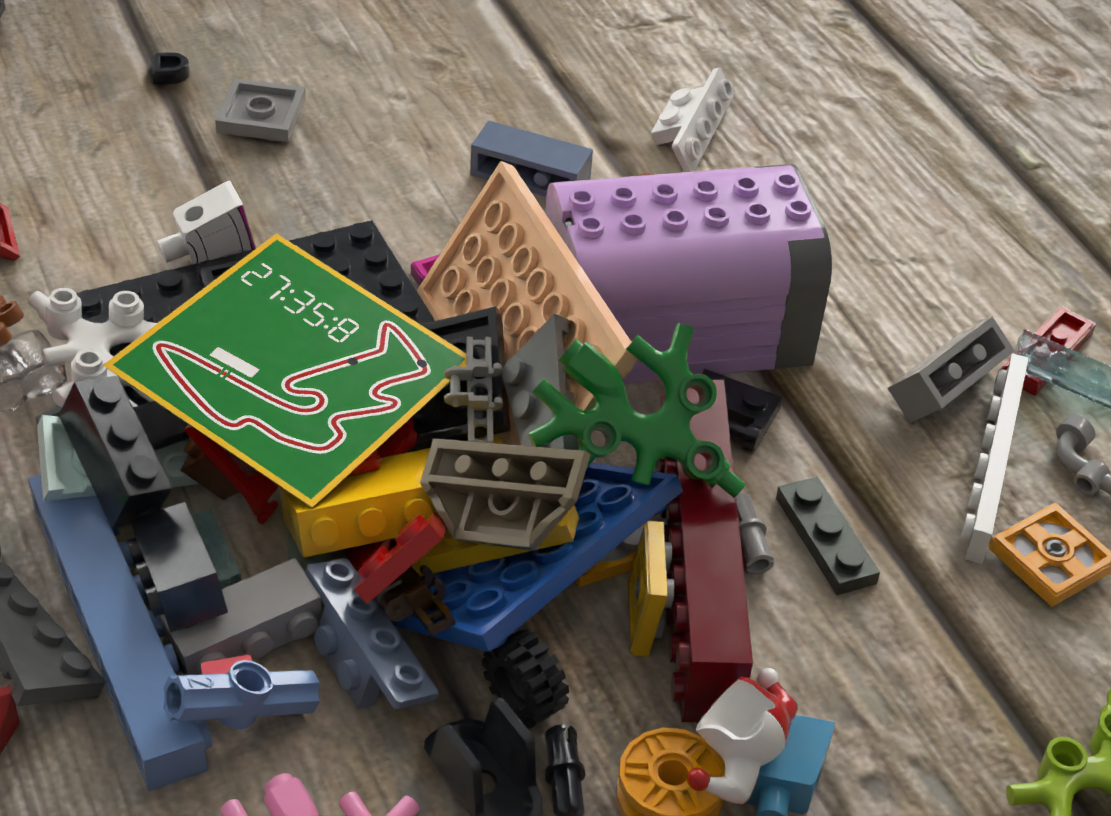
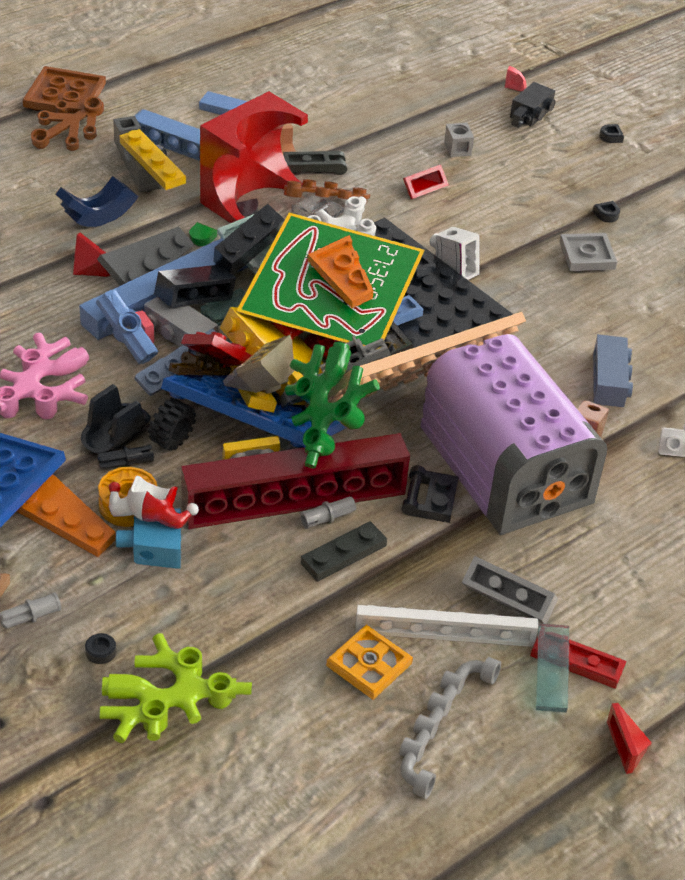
camera: 75 degrees right, 0 degrees up
none -> orange wing [308,235,374,308]

